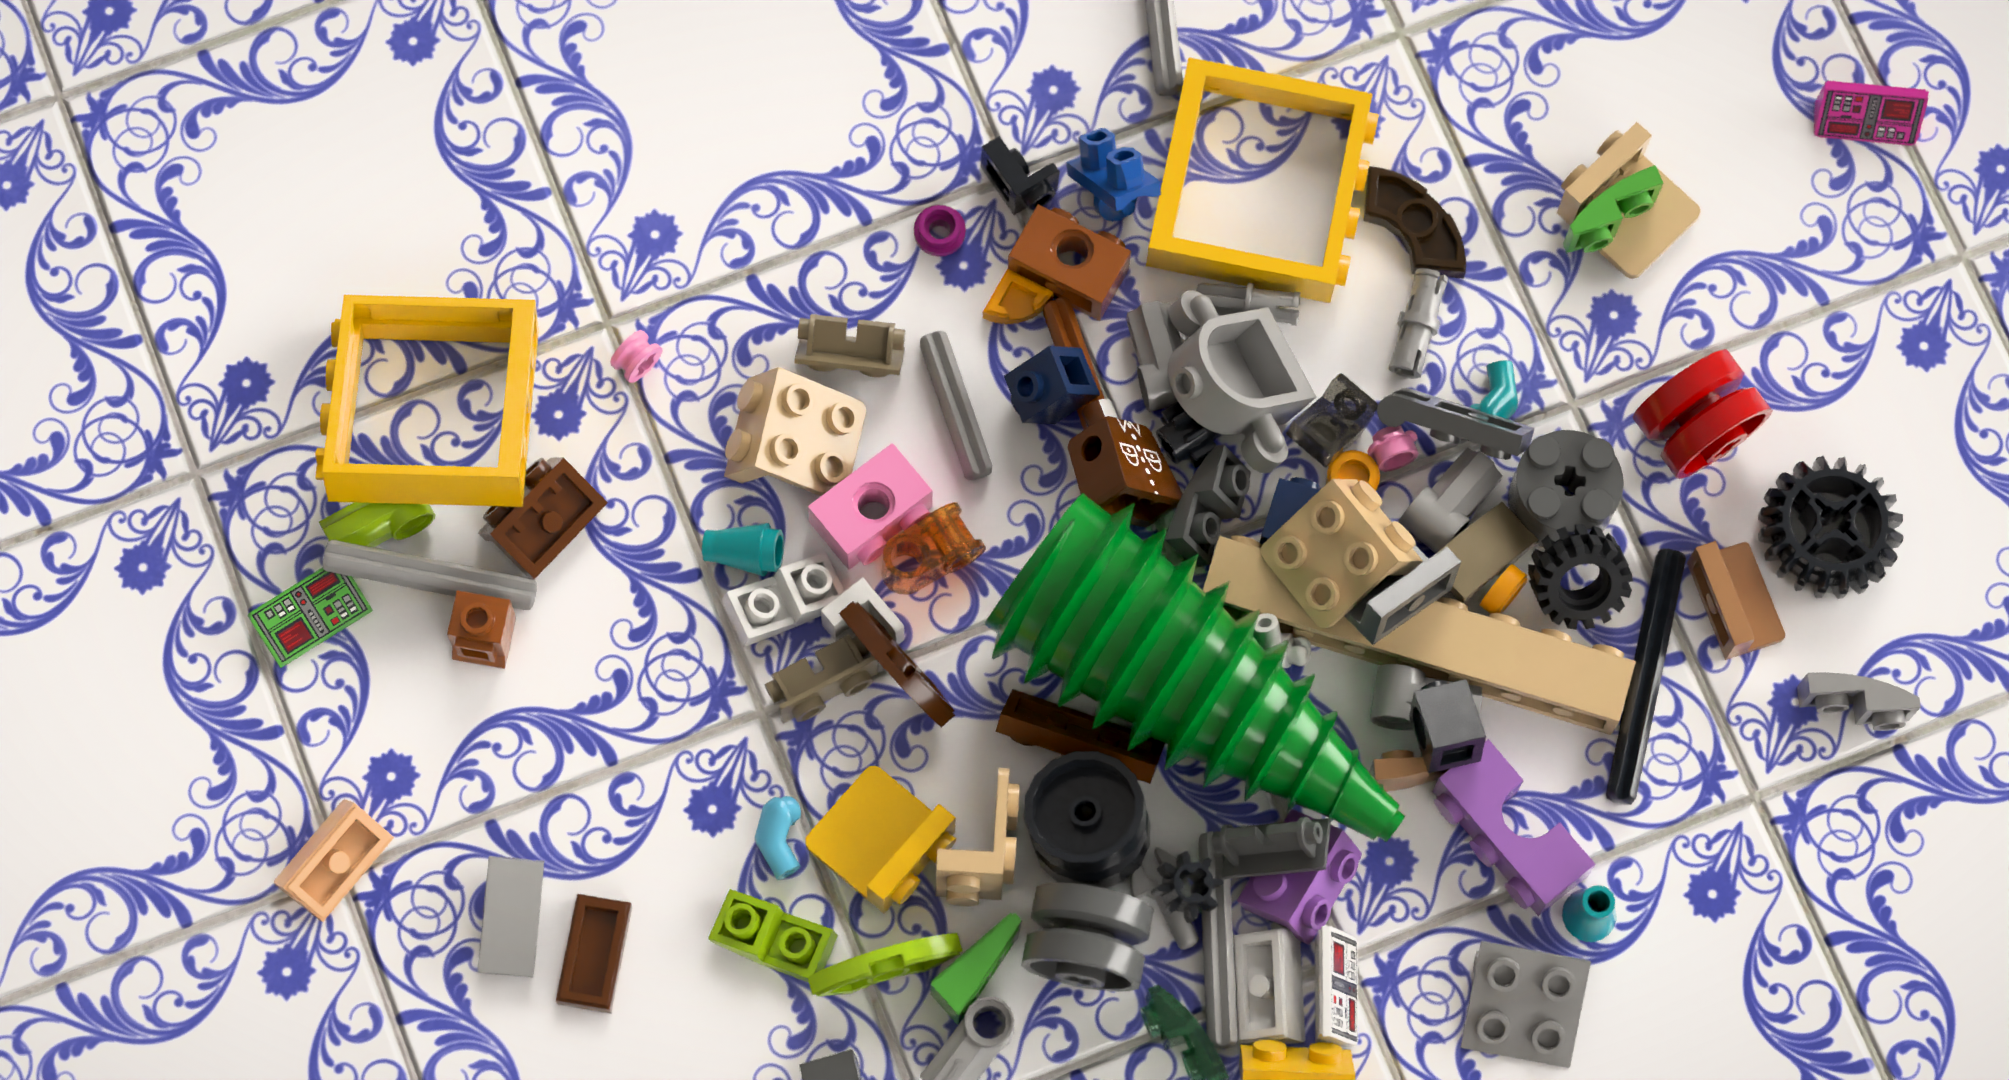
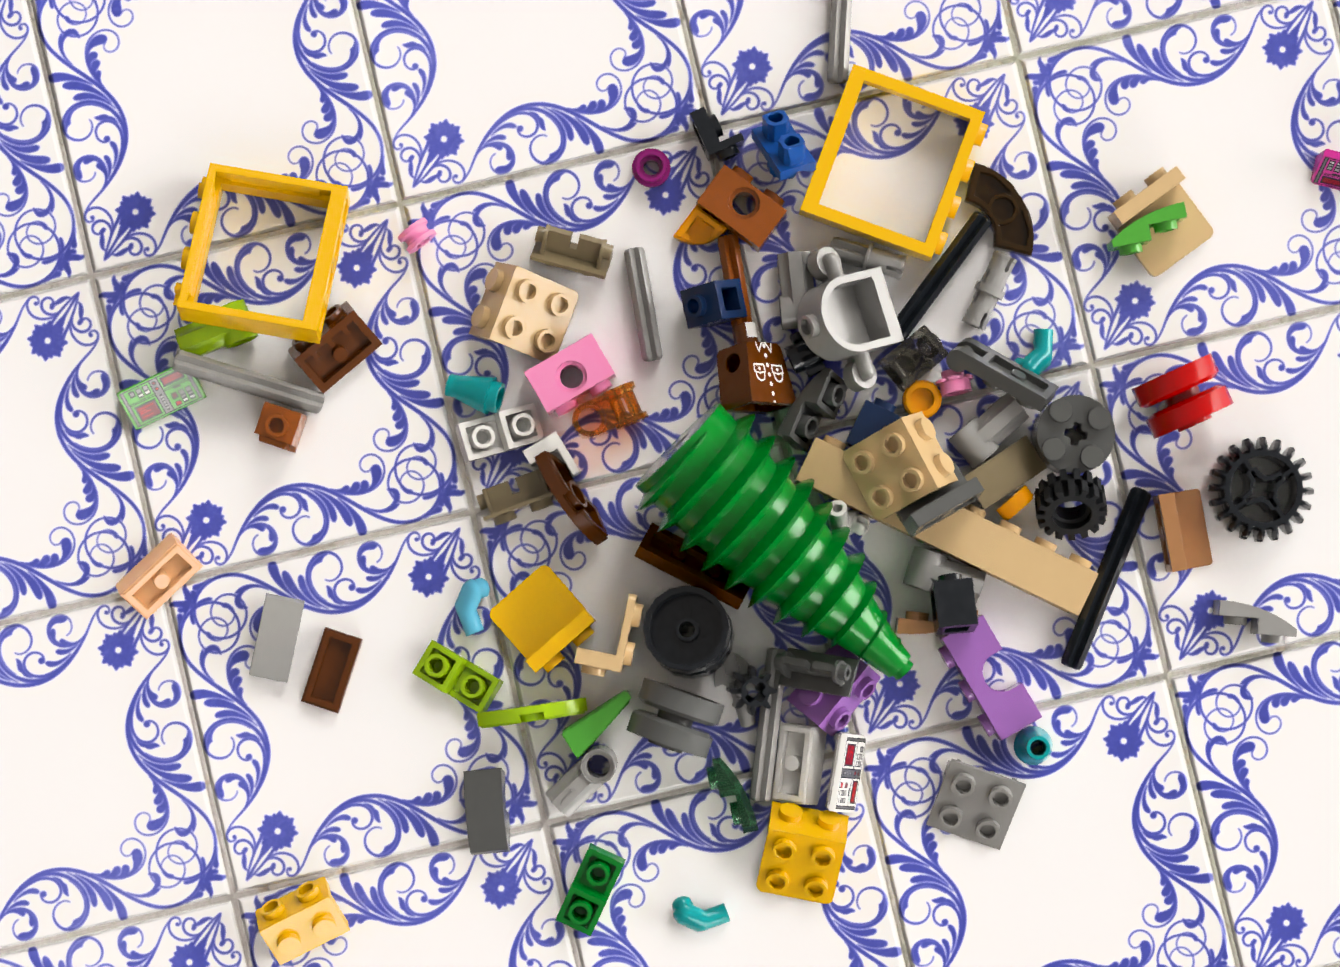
camera: 20 degrees right, 15 degrees up
none -> black axle [897,211,991,343]

